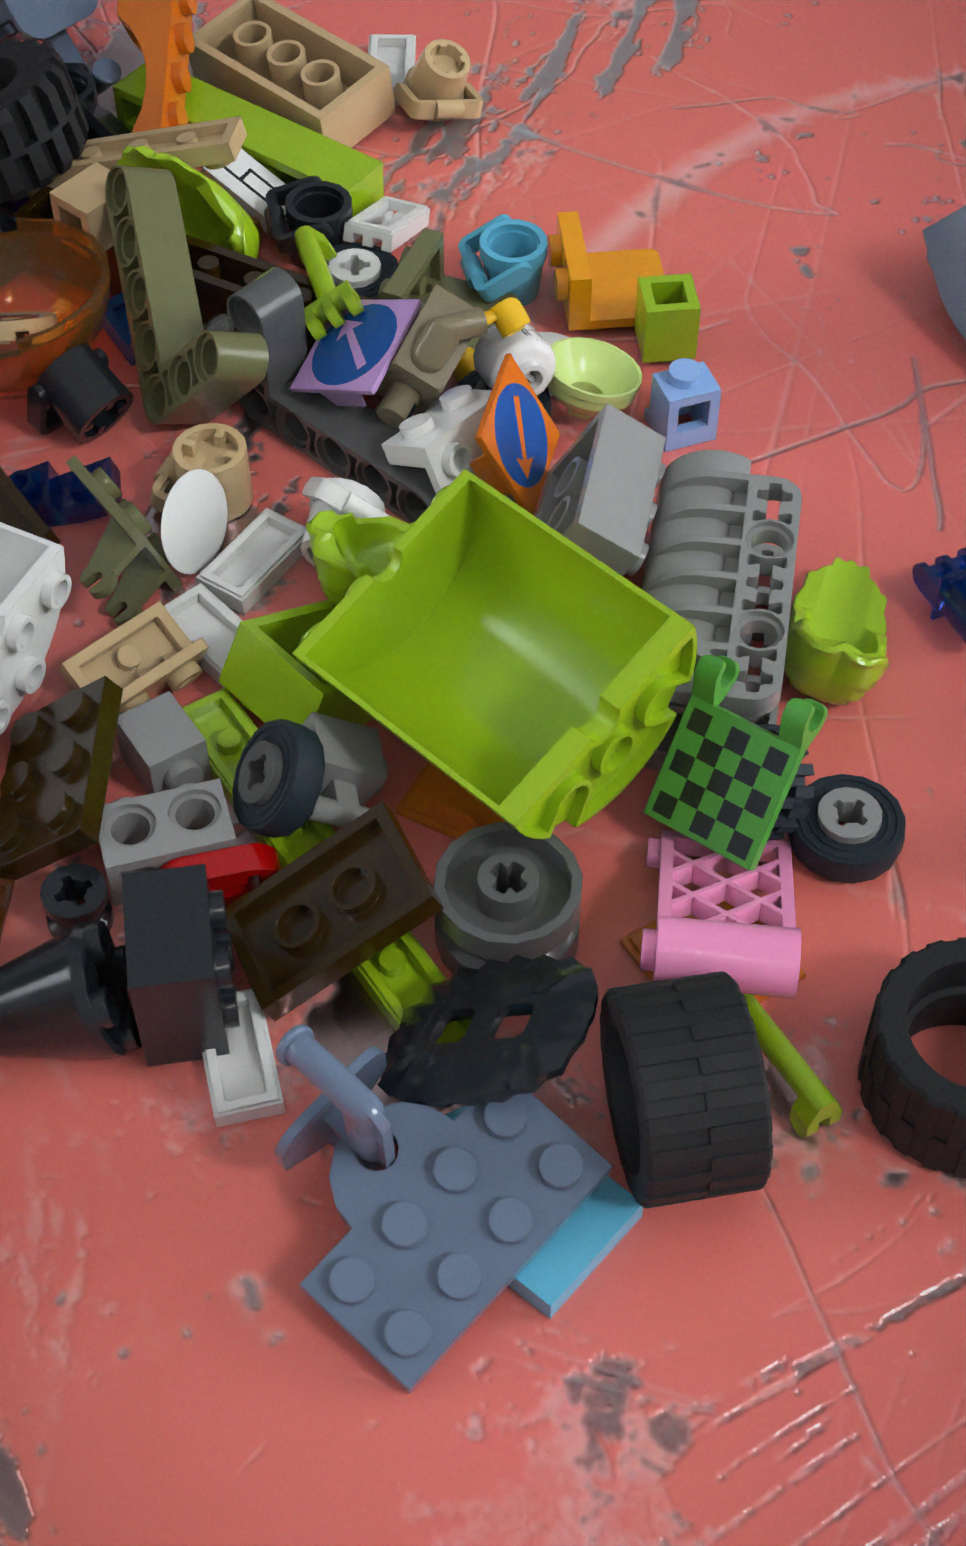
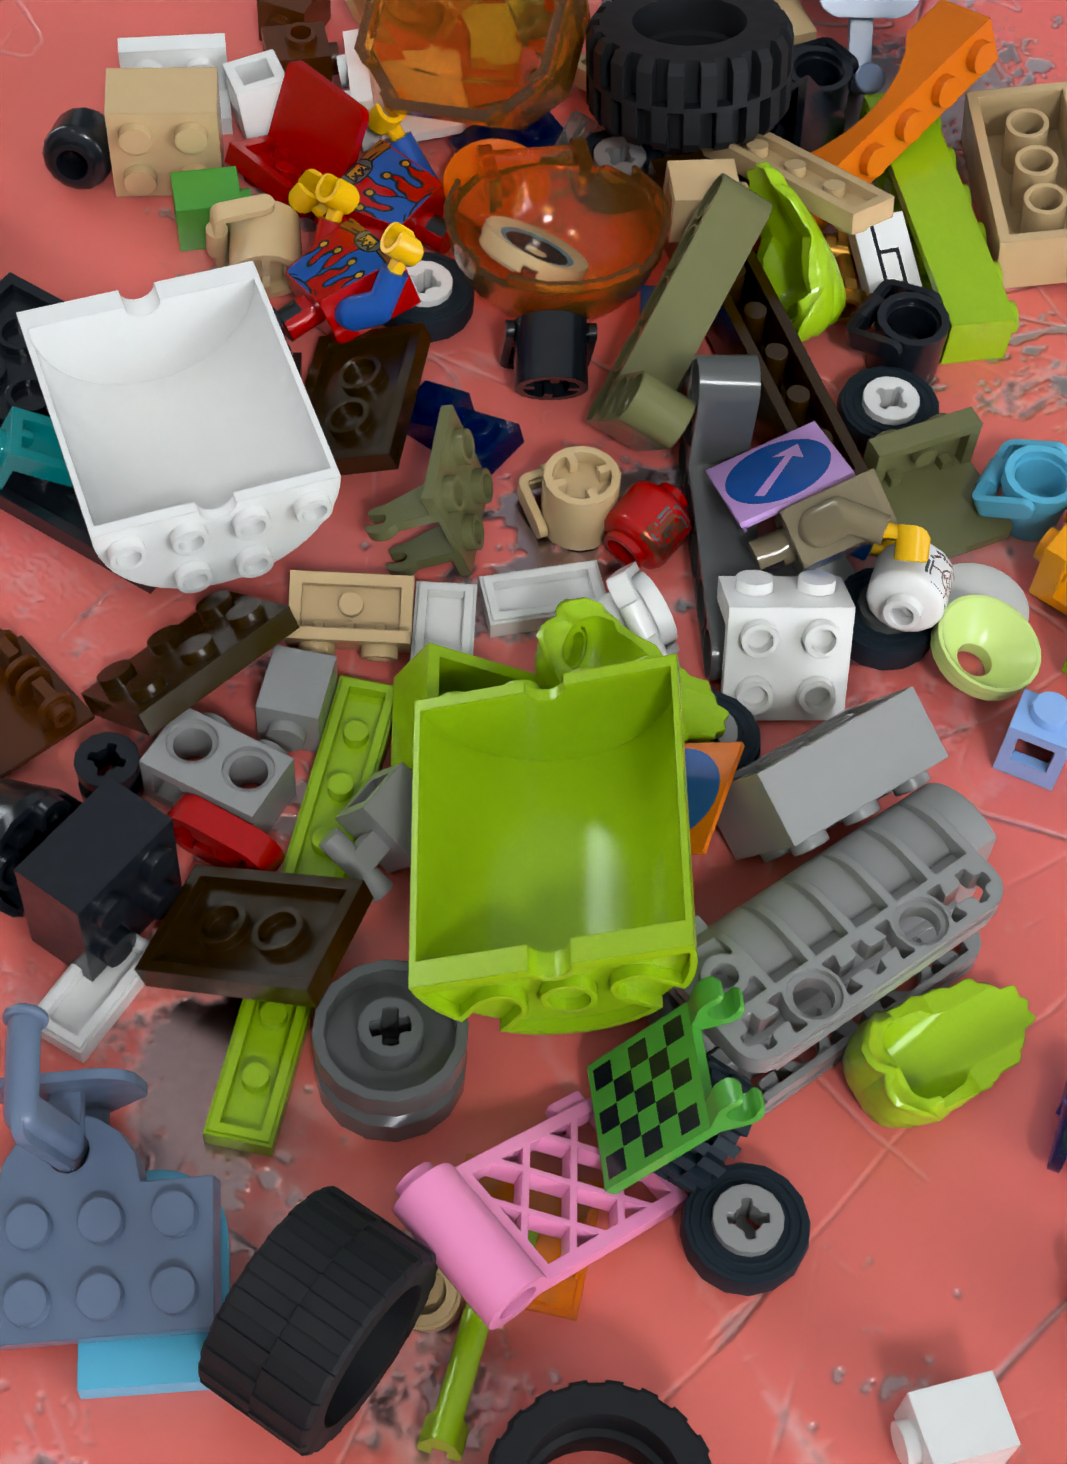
camera: 40 degrees right, 5 degrees up
white sticker [161,469,228,574] -> none
black wheel [232,719,325,838] -> none
lime hinge [295,226,364,341] -> none
white tile [343,196,430,253] -> none
black piece [377,954,598,1108] -> none
piece [469,353,560,515] -> none
none -> red head [603,481,692,569]

